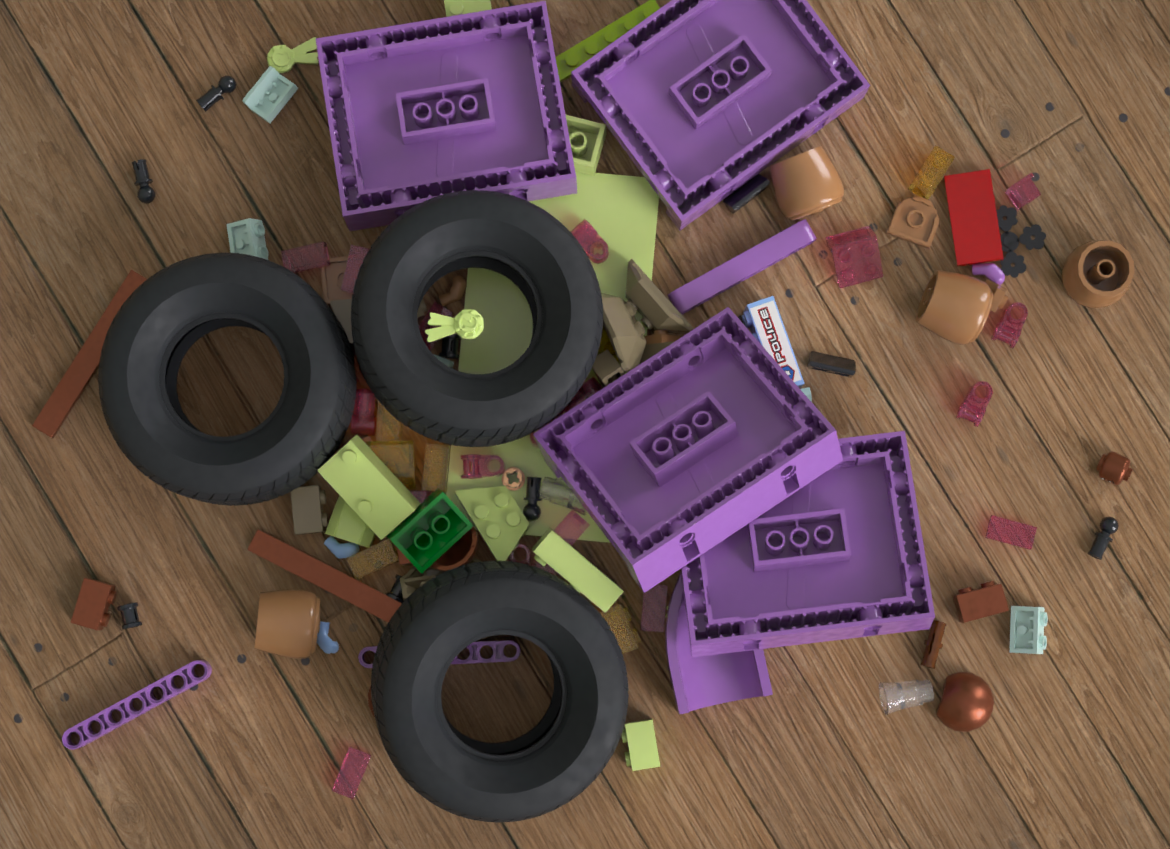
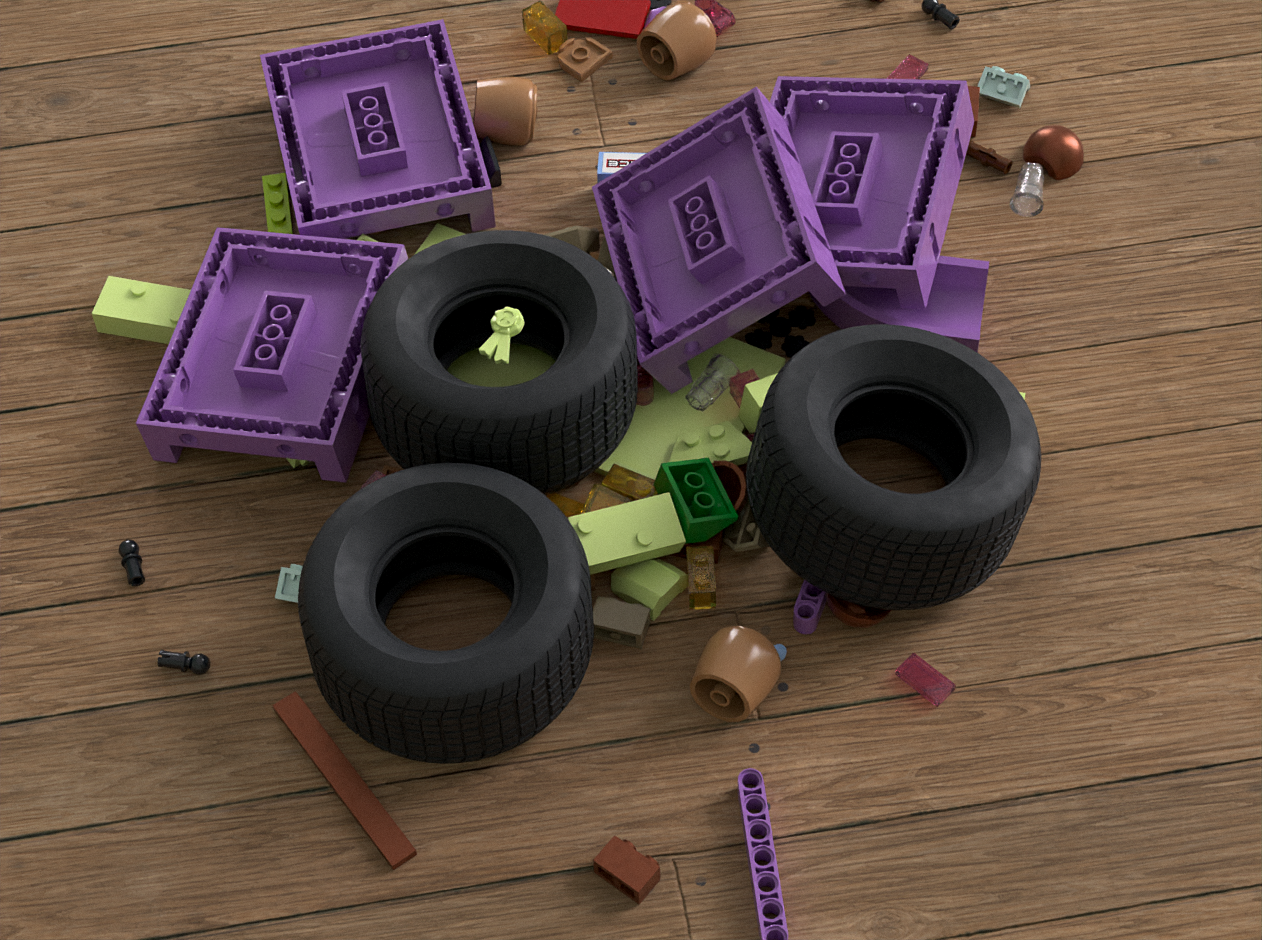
camera: 65 degrees left, 30 degrees down
black bush [117,602,142,630] -> none
light aqua bracket [242,66,298,123] -> none
copper tile [247,529,402,622] -> none
yellowish green piece [267,37,318,73] -> none
light blue arm [324,536,359,559] -> none
black bush [386,574,404,603] -> none
clear pink piece [460,454,506,479] -> none
light nougat bush [502,467,525,491] -> none
black pin [523,477,542,521] -> none
medium lavender beam [668,219,817,315] -> none
clear pink bracket [825,226,883,288] -> none
clear pink piece [956,381,993,427] -> none

